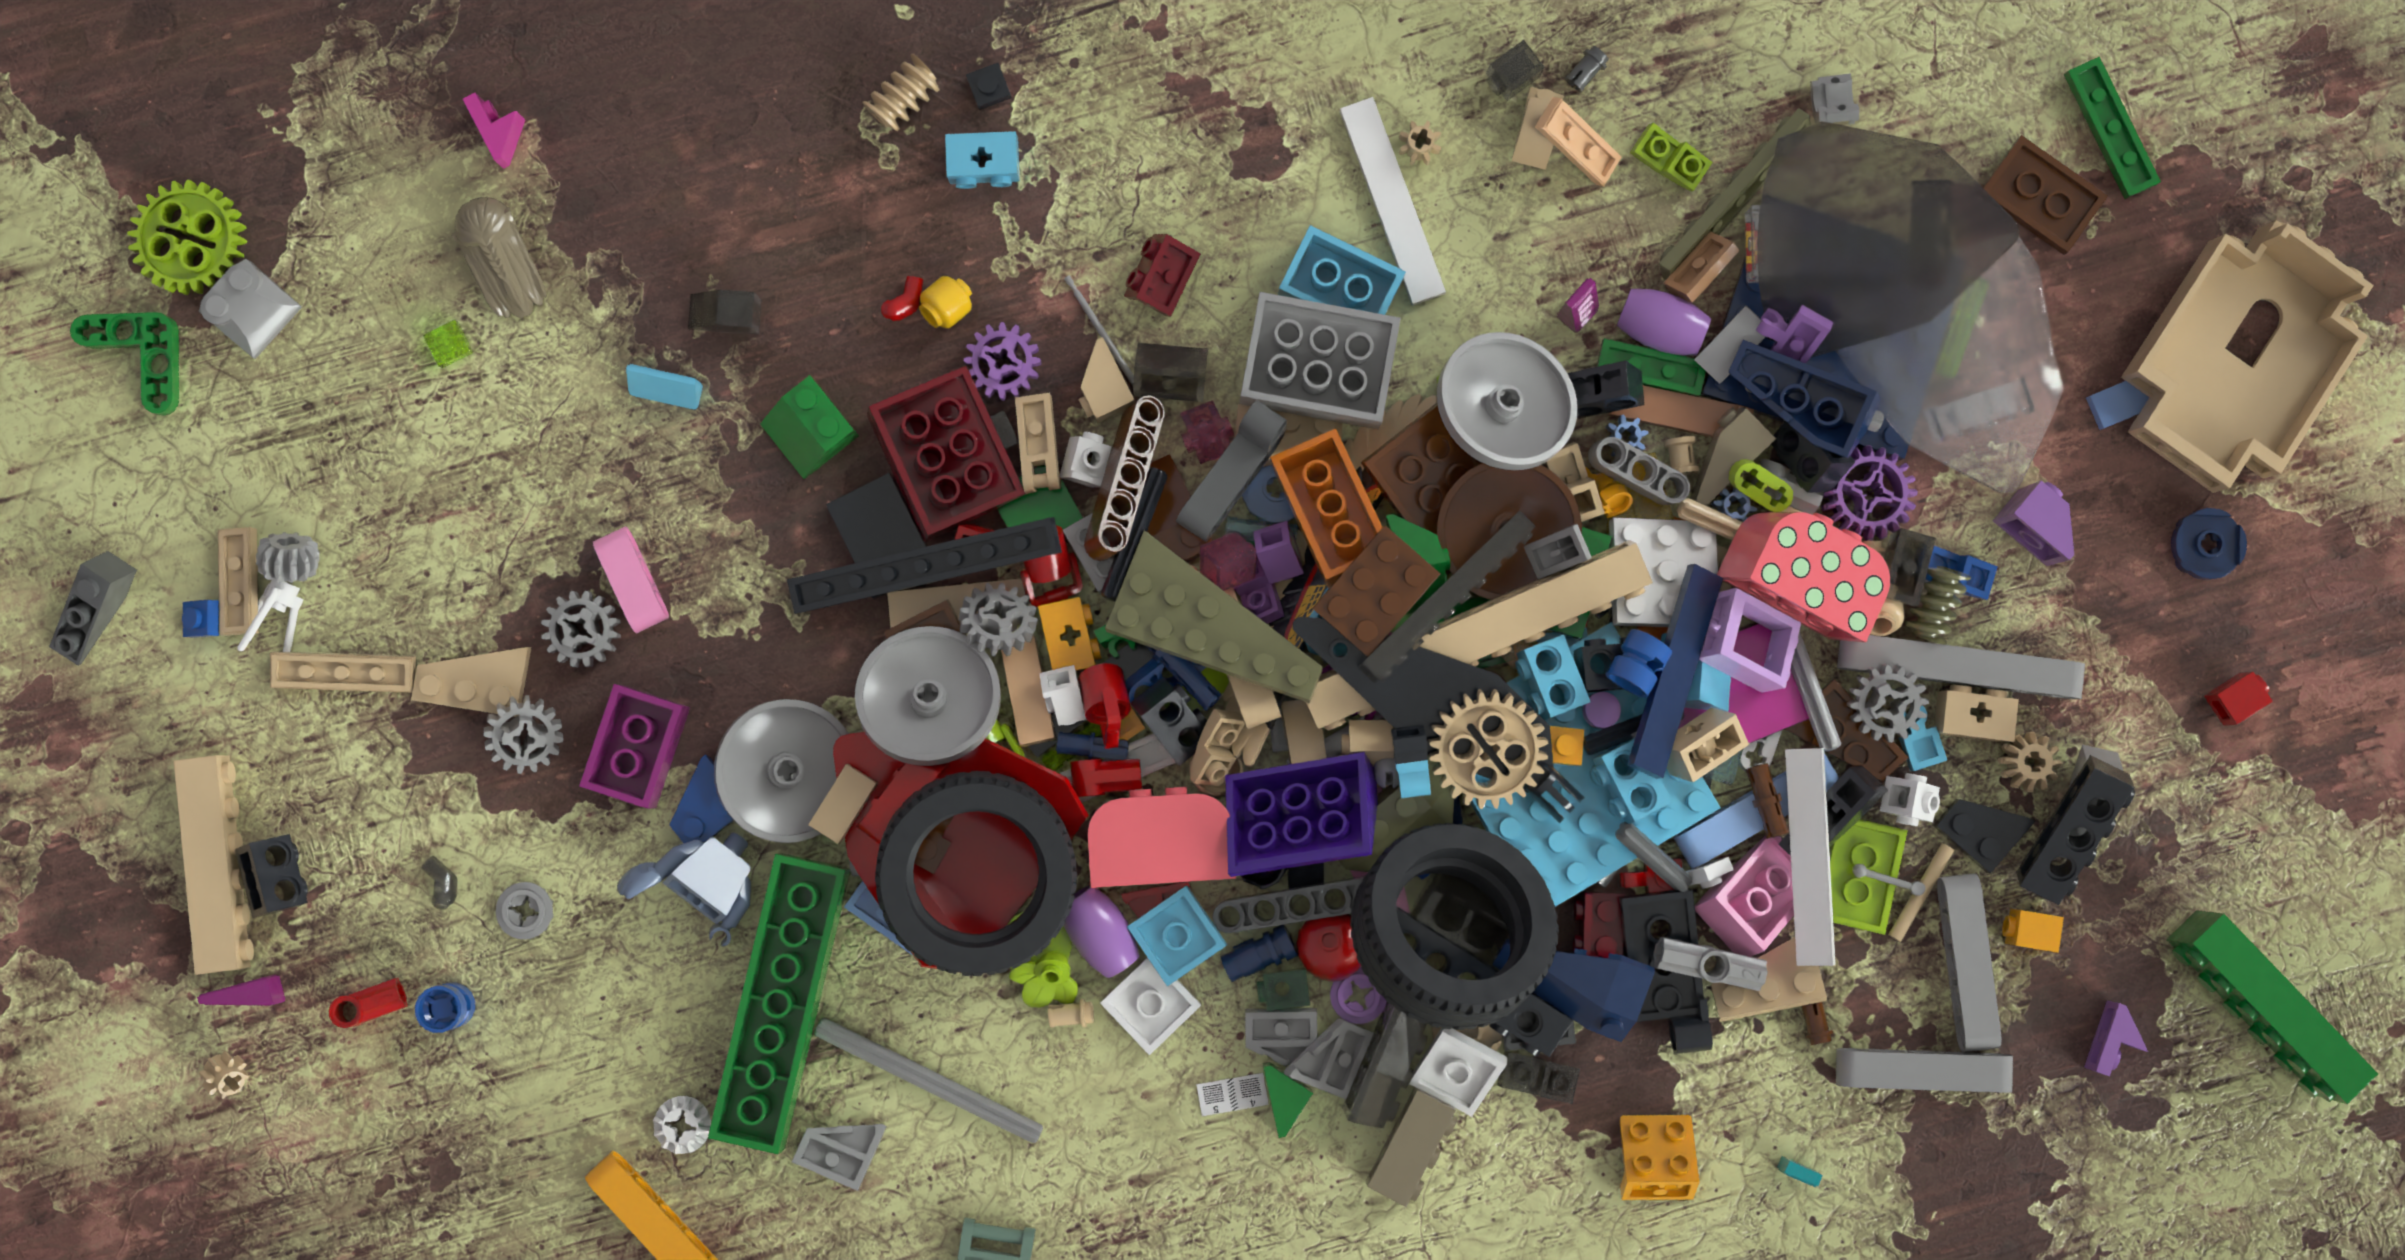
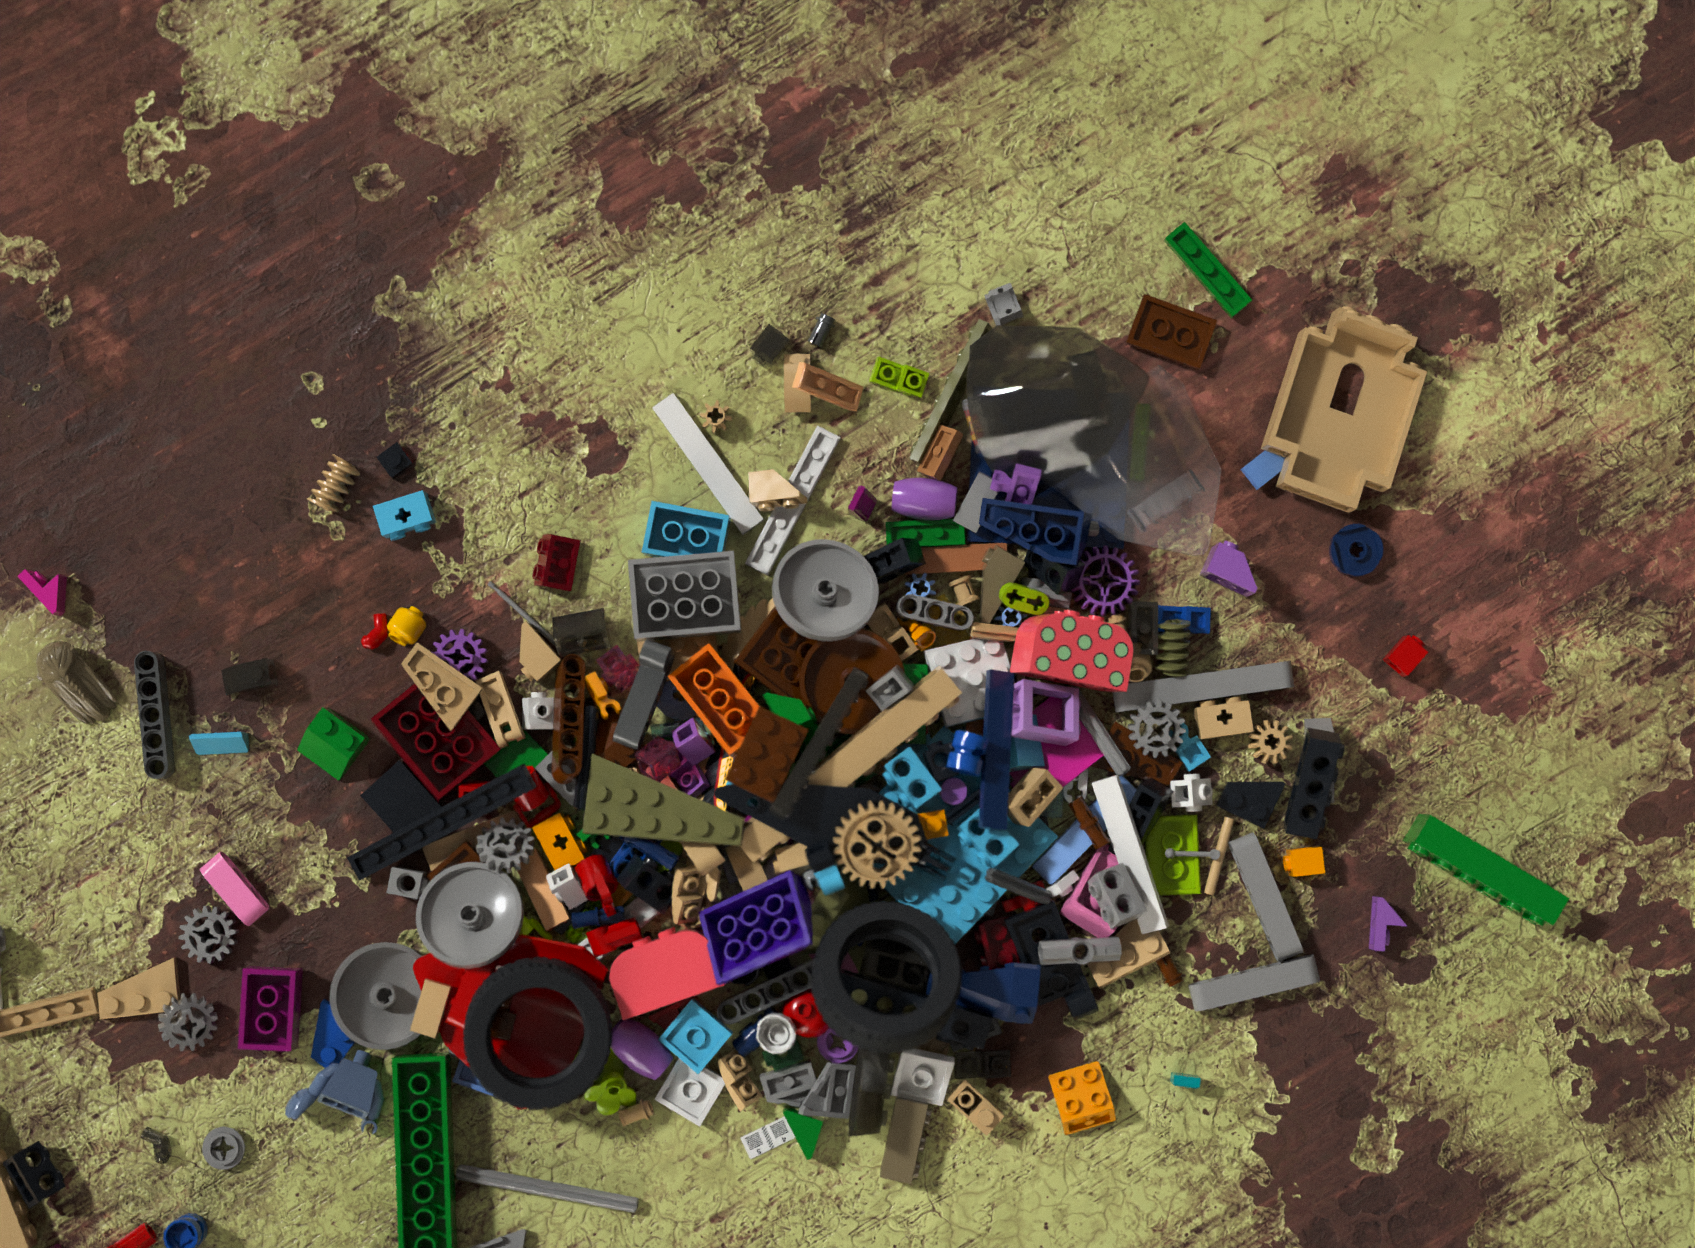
camera: 15 degrees left, 0 degrees up
clear neon green plate [423,320,474,368] -> none
none -> dark grey beam [134,651,175,779]
none -> light grey brick [386,866,430,899]
none -> tan wing [401,643,482,732]
none -> light orange plate [585,672,621,720]
none -> tan slope [718,1049,763,1112]
none -> white tile [745,425,841,576]
none -> tan slope [748,469,808,512]
none -> white hair [756,1013,797,1054]
none -> tan slope [947,1080,1004,1136]
none -> light grey brick [1087,863,1147,929]

